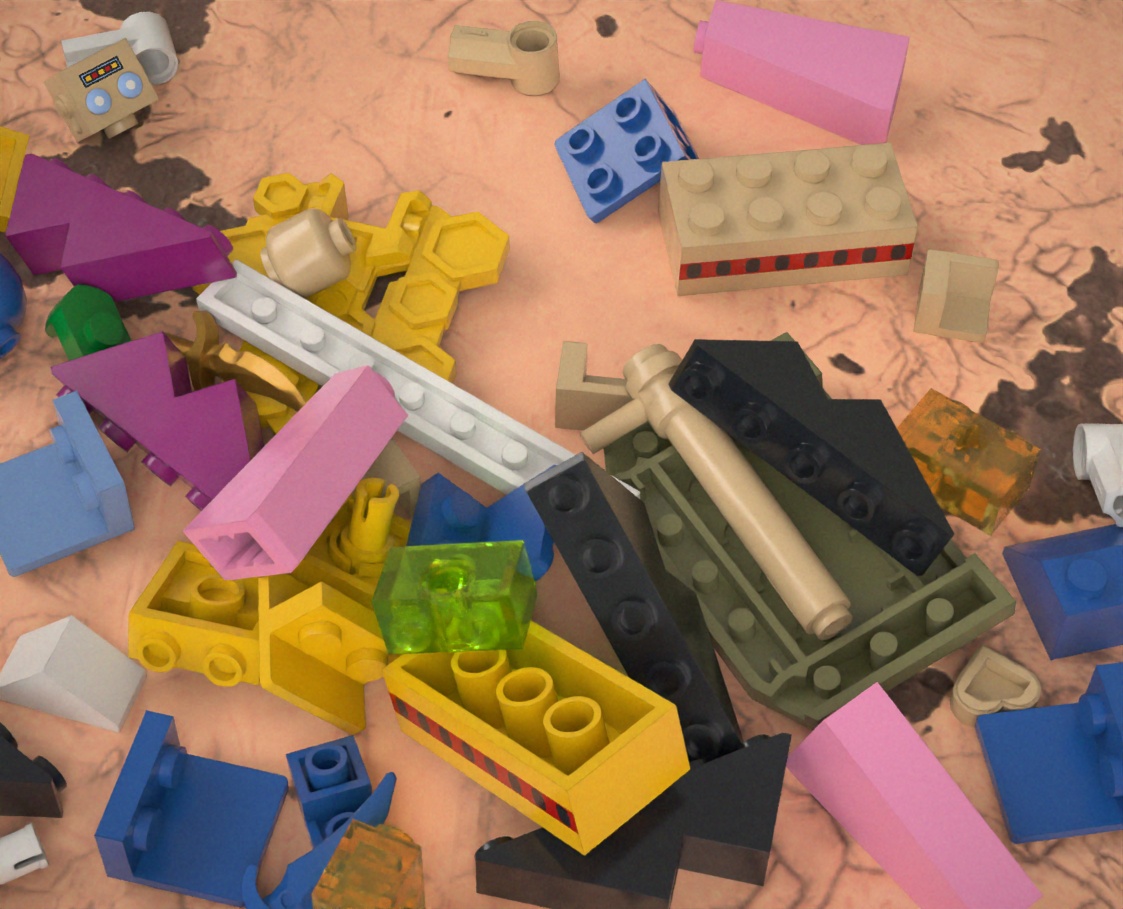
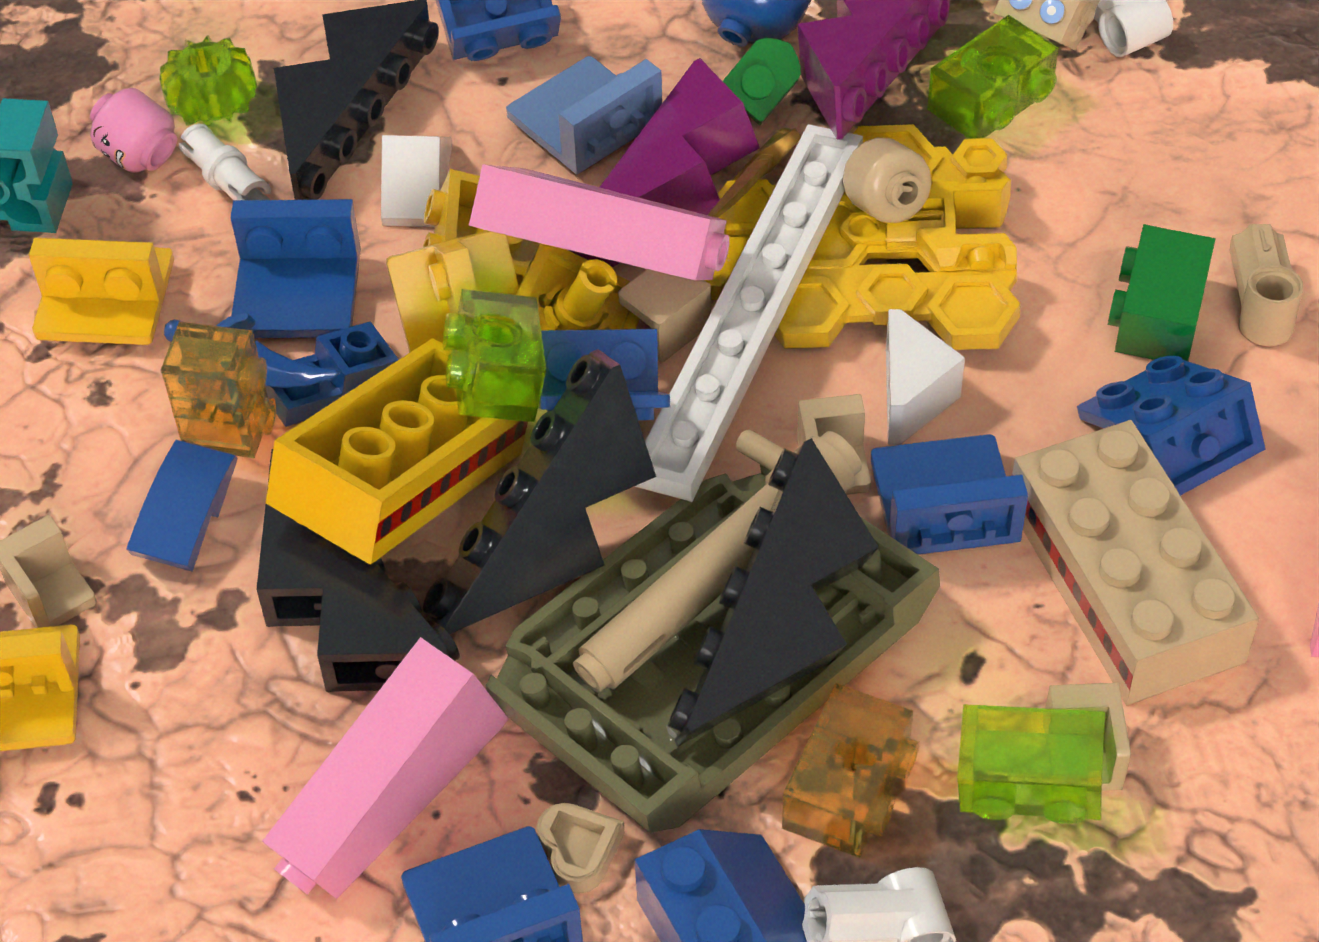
camera: 80 degrees right, 0 degrees up
none -> blue bracket [871,434,1028,555]
none -> white slope [886,309,965,445]
none -> clear neon green brick [927,14,1059,139]
none -> clear neon green brick [957,704,1105,824]
none -> green brick [1108,224,1216,361]

